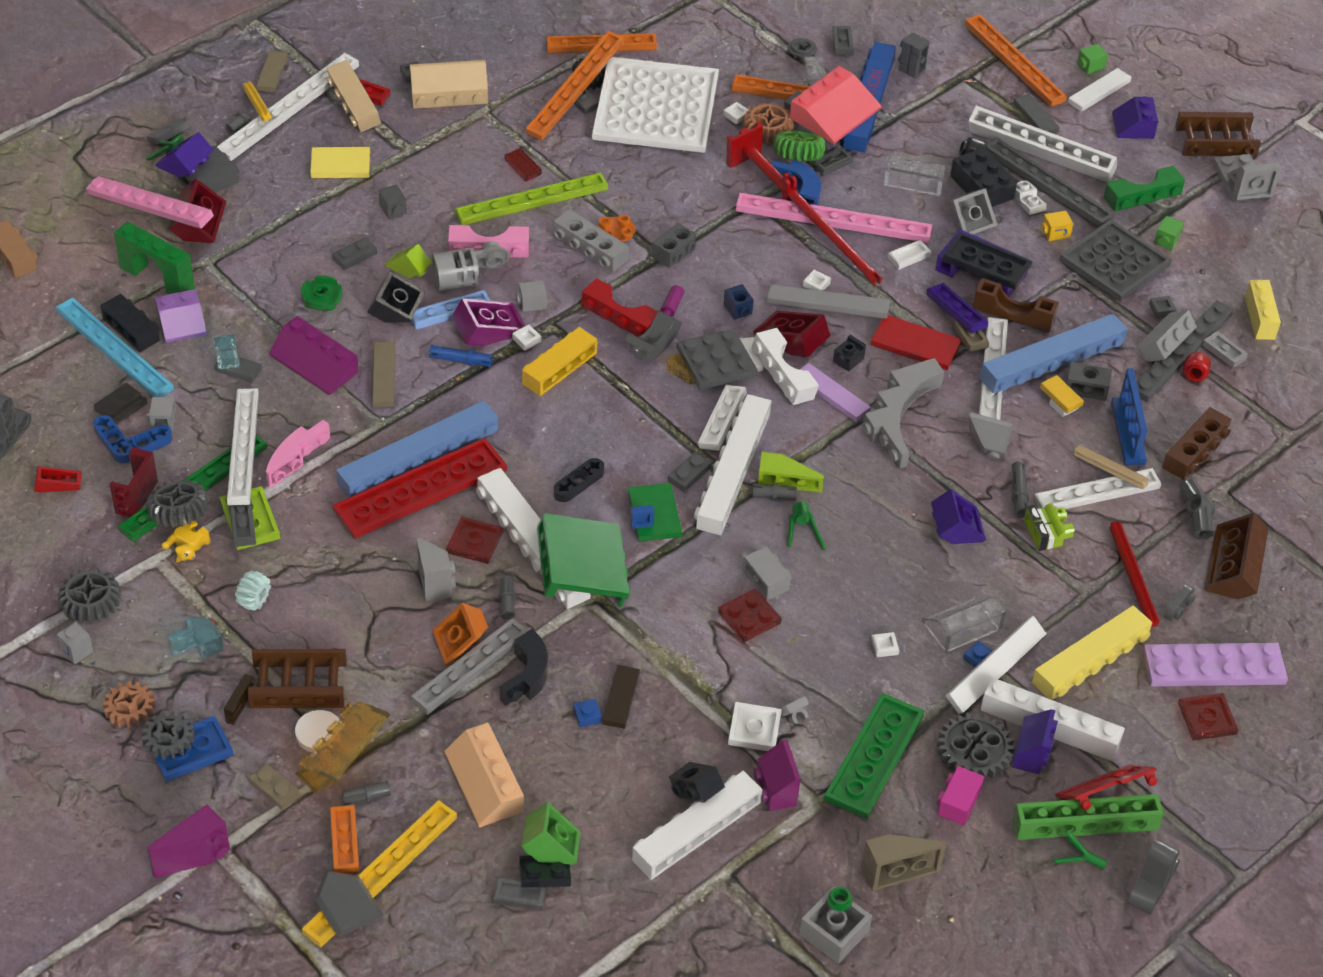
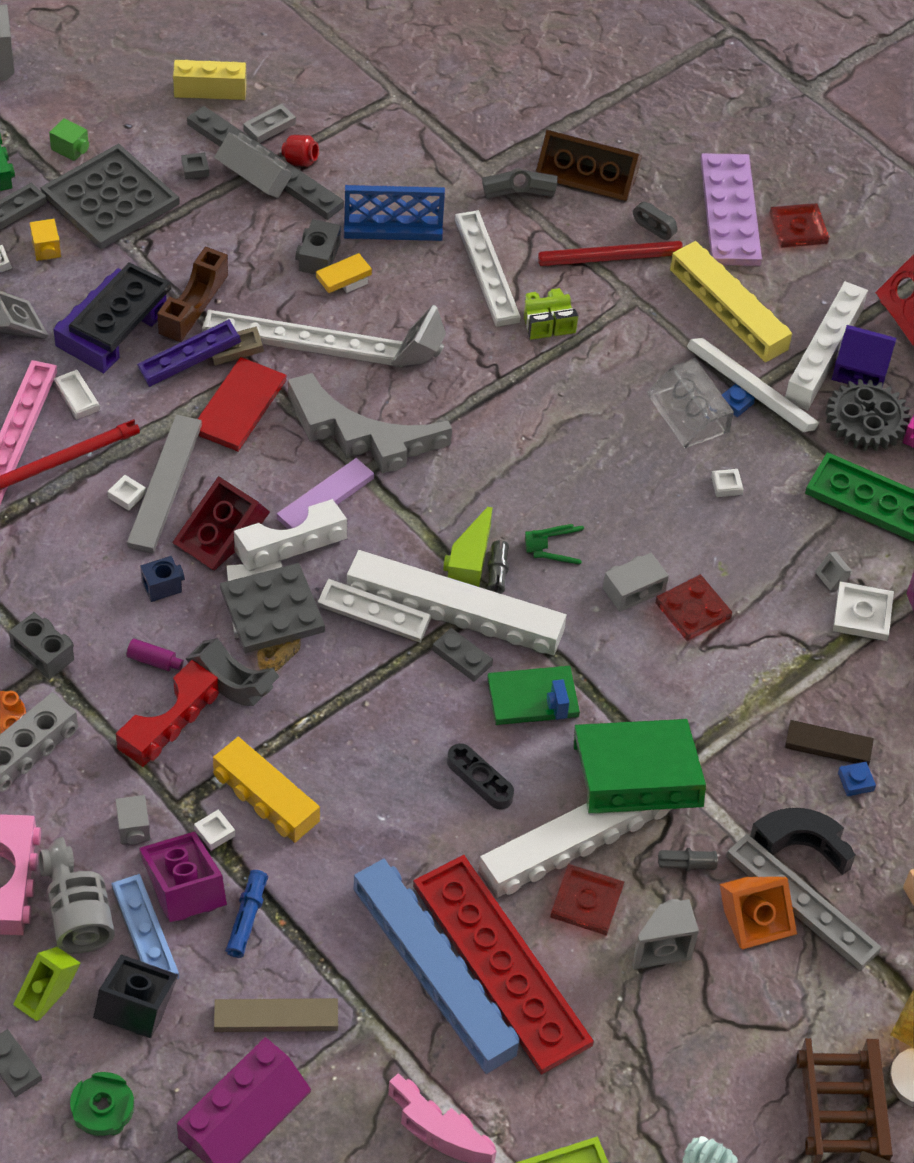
camera: 90 degrees left, 5 degrees up
black brick [833,335,866,372] -> none
dark purple slope [931,489,986,544] -> none
medium blue brick [979,314,1128,394] -> none
dark grey pin [1012,461,1029,518] -> none
tan axle [1074,445,1149,489] -> none
reddish brown brick [1162,407,1231,480] -> none

